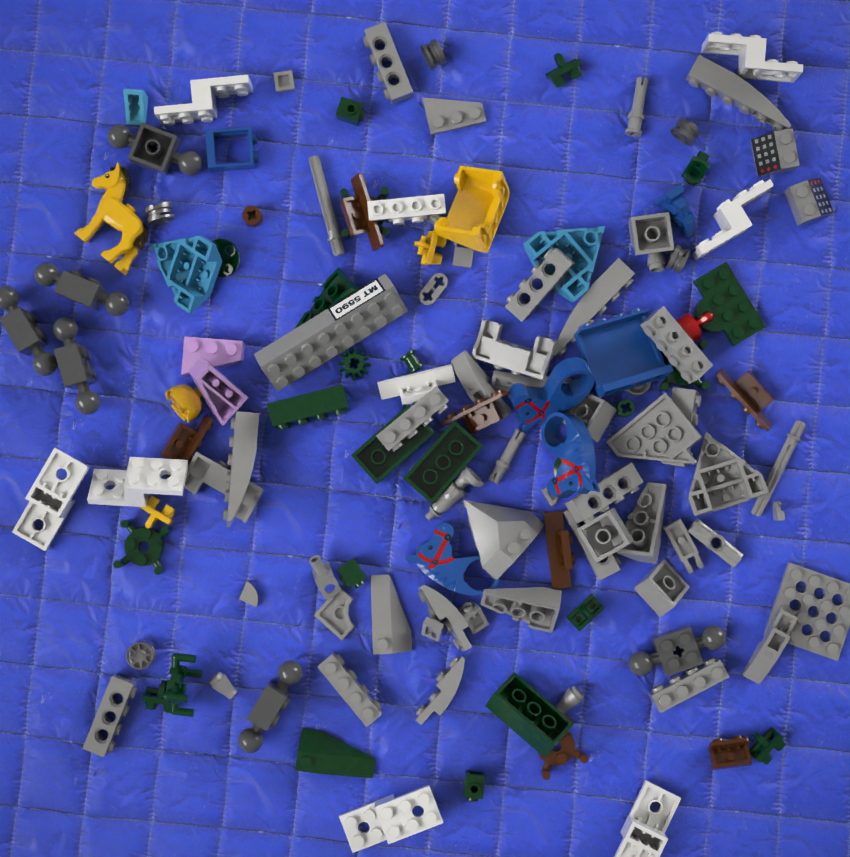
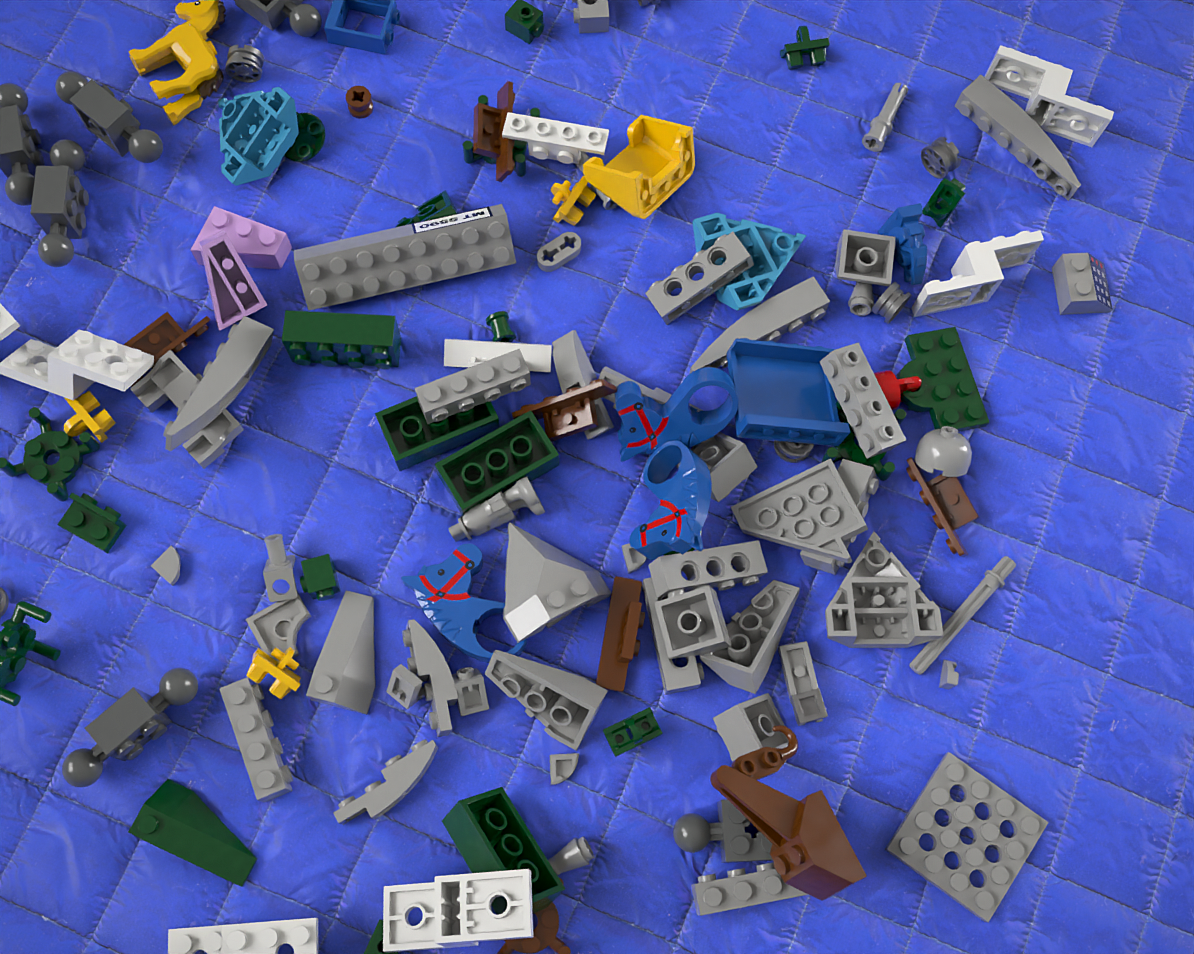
camera: 10 degrees right, 15 degrees down
yellow cylinder [165,384,202,423] -> none
light grey cone [209,671,237,700] -> none
light grey axle [308,156,344,256] -> none
dark green gear [338,348,371,381] -> none
light grey wing [422,97,486,136] -> none
light grey tile [452,246,474,269] -> none
light grey bracket [471,319,557,380] -> none
light grey pin [488,429,526,485] -> none
dark green bush [615,399,635,417] -> none
light grey piece [687,518,744,567] -> none
light grey slope [742,608,798,684] -> none
slope [750,128,800,177] -> none
none -> dark green bracket [57,493,127,554]
none -> yellow hips [246,647,301,699]
none -> white bracket [383,869,533,952]
none -> light grey tile [550,753,579,785]
none -> reddish brown slope [710,725,867,901]
none -> flat silver tile [790,688,828,725]
none -> light grey cylinder [914,426,972,477]

